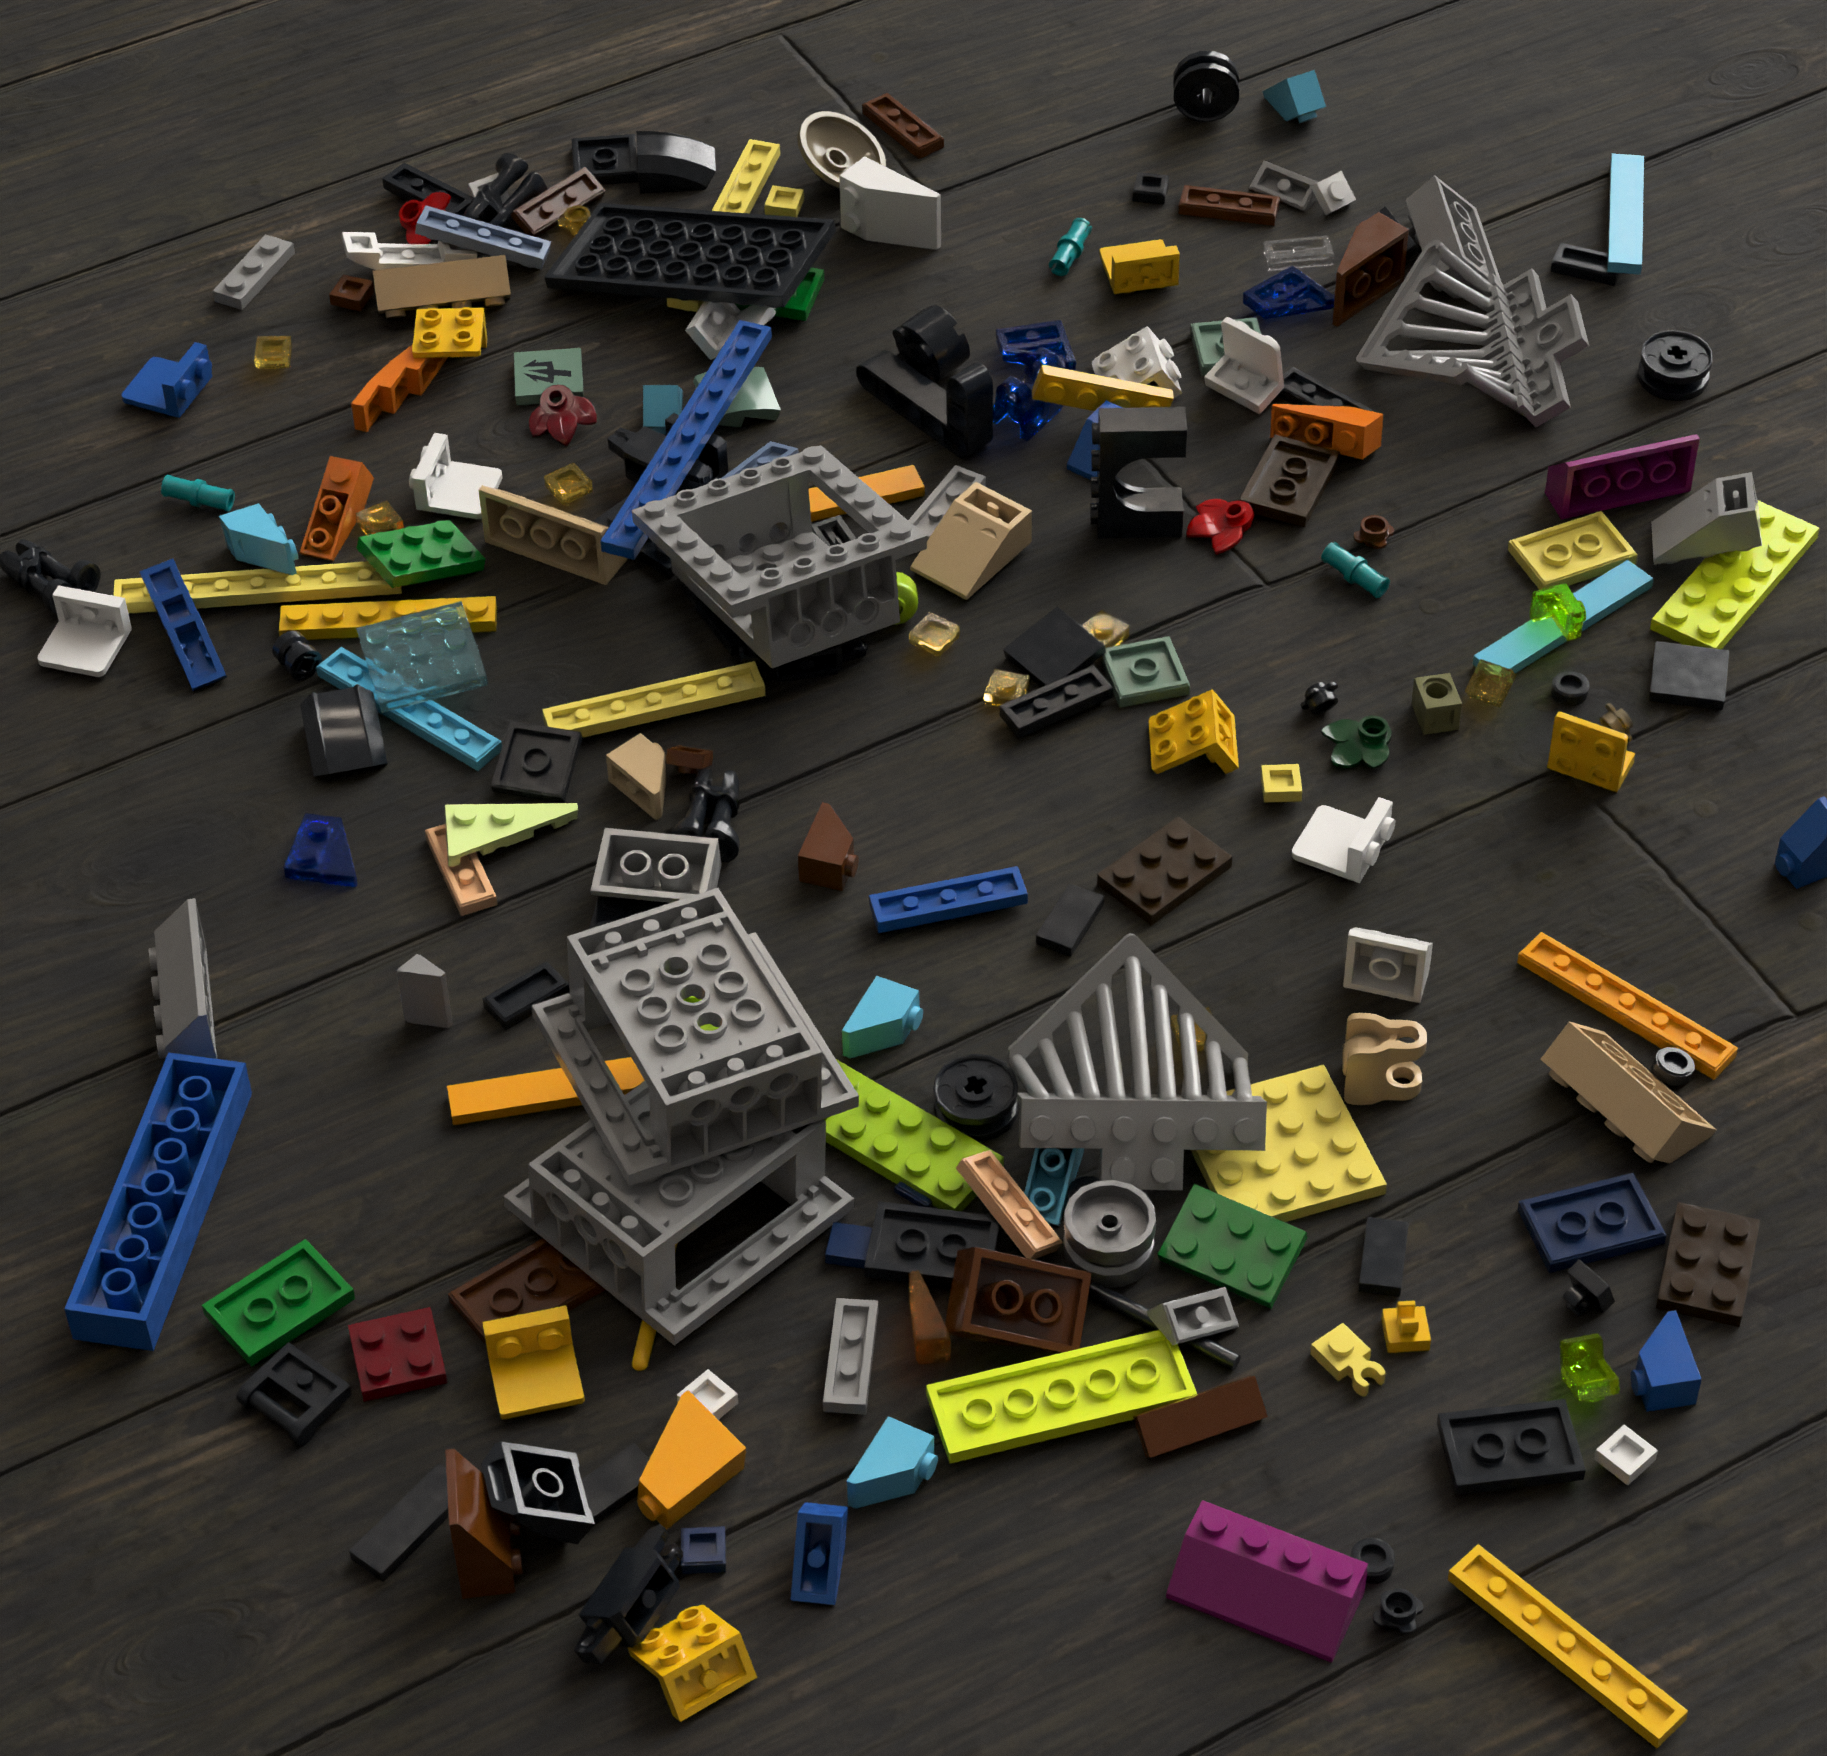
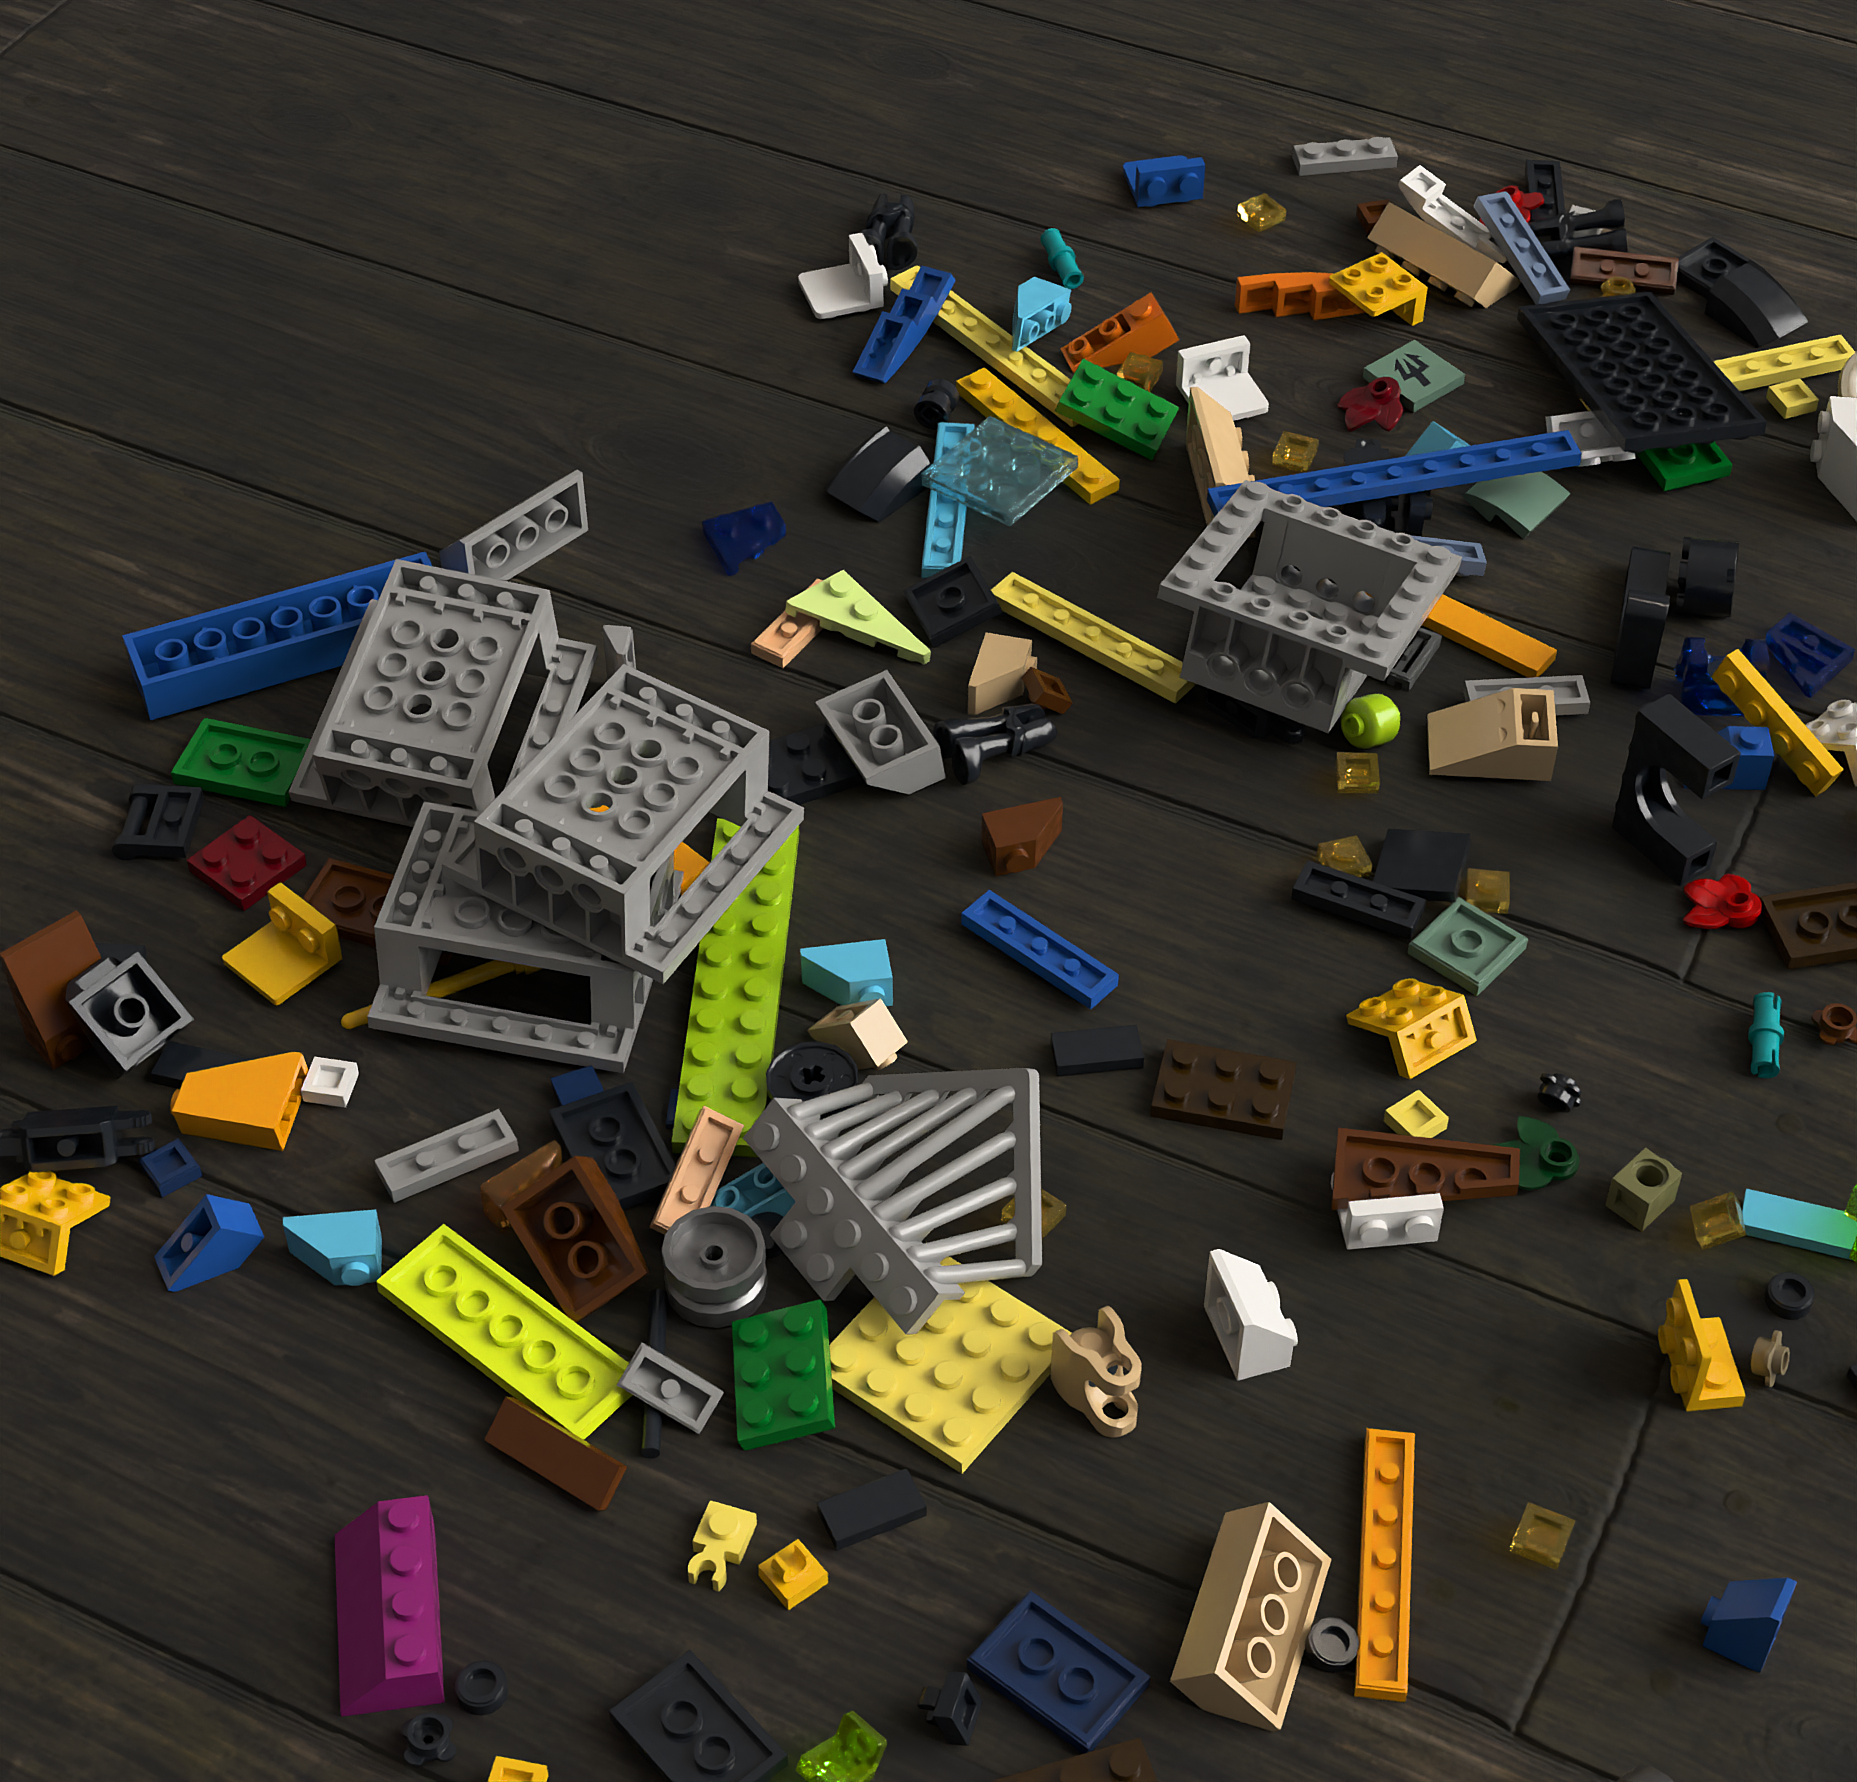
camera: 55 degrees right, 0 degrees up
none -> light grey plate [289,559,598,827]
none -> tan slope [807,998,908,1071]
none -> reddish brown wing [1331,1128,1520,1210]
none -> clear yellow plate [1510,1502,1575,1570]

